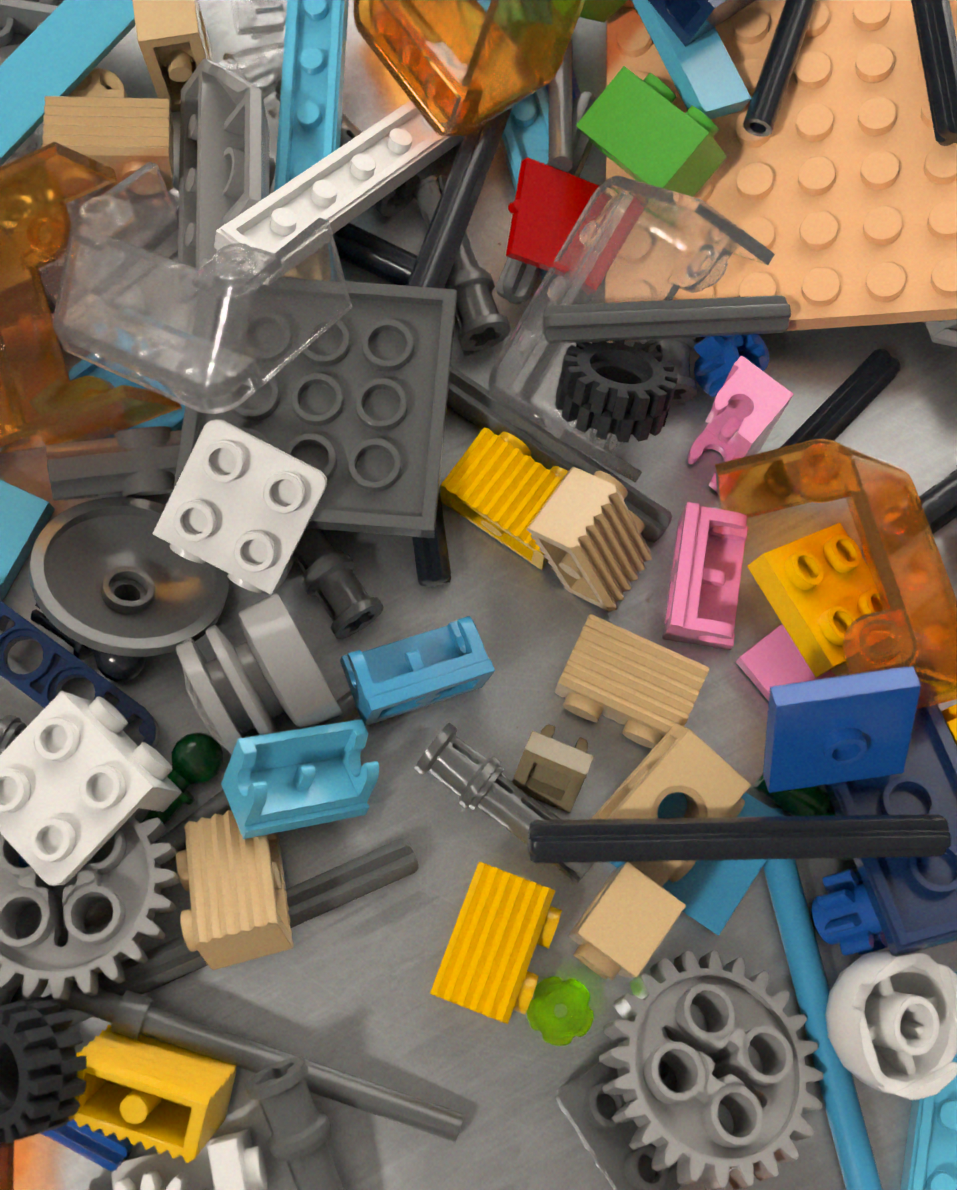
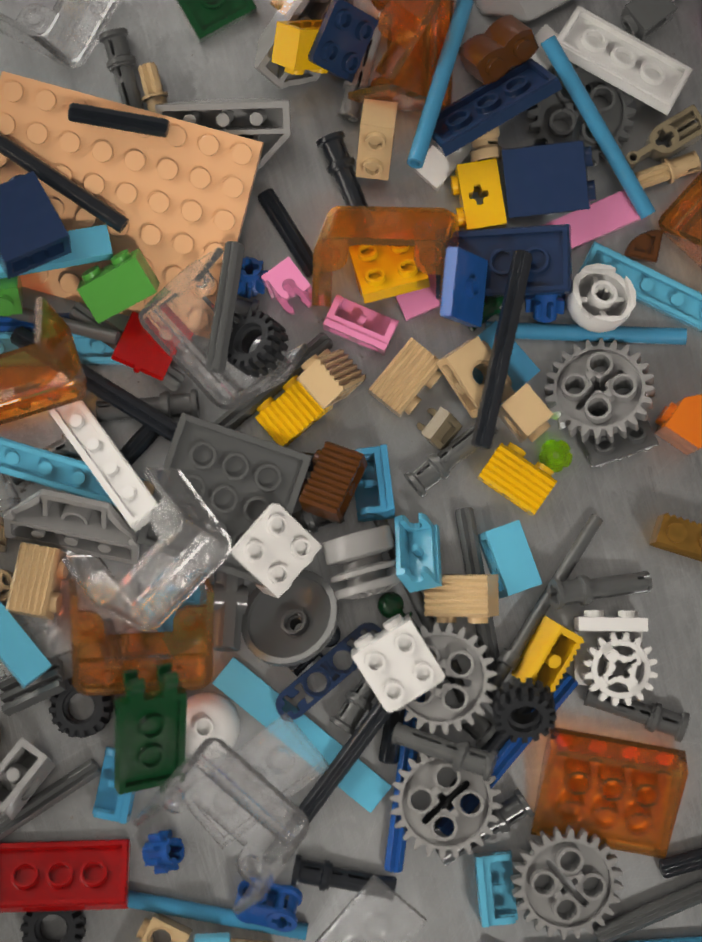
camera: 75 degrees left, 10 degrees up
none -> reddish brown brick [299,441,368,524]
none -> medium azure hinge [478,520,543,599]

